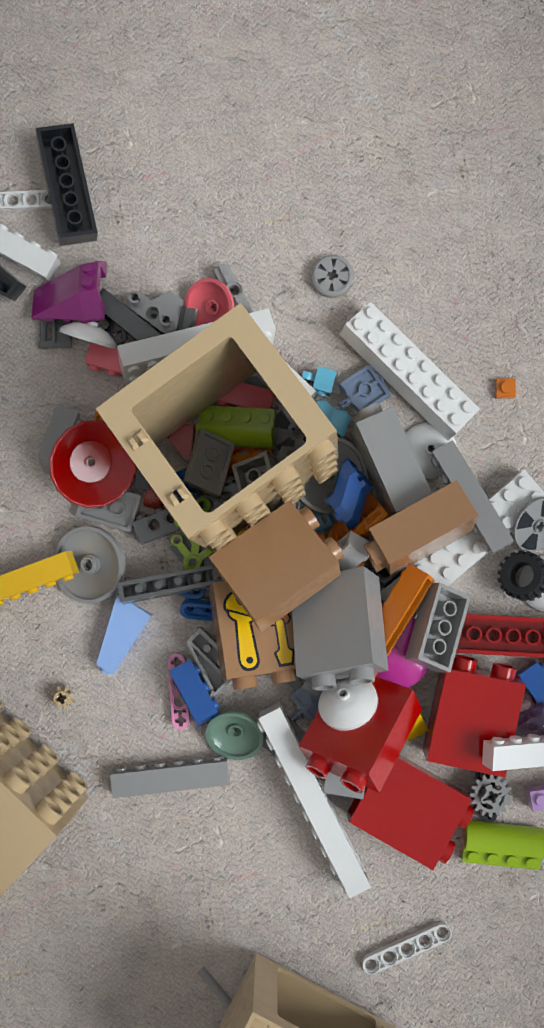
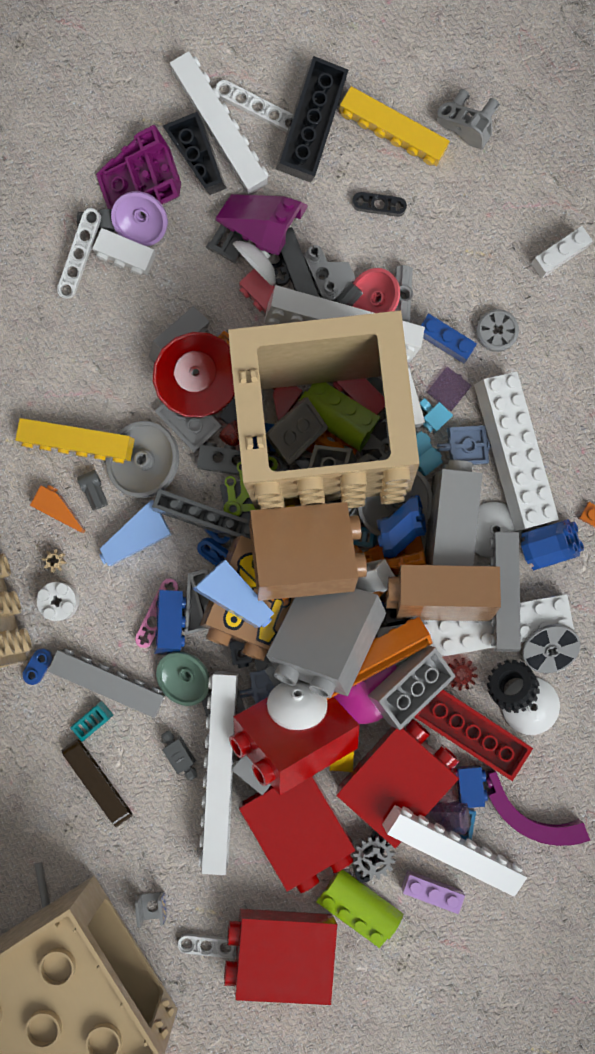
camera: 25 degrees right, 0 degrees up
none -> blue plate [23,649,53,685]
none -> orange slope [30,485,86,533]
none -> white brick [37,582,80,621]
none -> dark brown beam [61,738,133,827]
none -> teal slope [70,701,113,742]
none -> dark grey piece [77,469,108,511]
none -> light grey piece [135,892,167,928]
none -> dark grey piece [161,730,197,781]
none -> light blue slope [193,560,274,628]
none -> red brick [224,909,338,1005]
none -> black brick [229,641,253,668]
none -> yellow brick [339,86,450,167]
none -> black beam [352,192,407,217]
none -> blue brick [421,313,477,364]
none -> clear purple piece [427,366,472,411]
none -> light grey piece [437,89,500,150]
none -> clear red gear [447,657,478,691]
none -> blue brick [521,519,584,571]
none -> white brick [531,226,593,279]

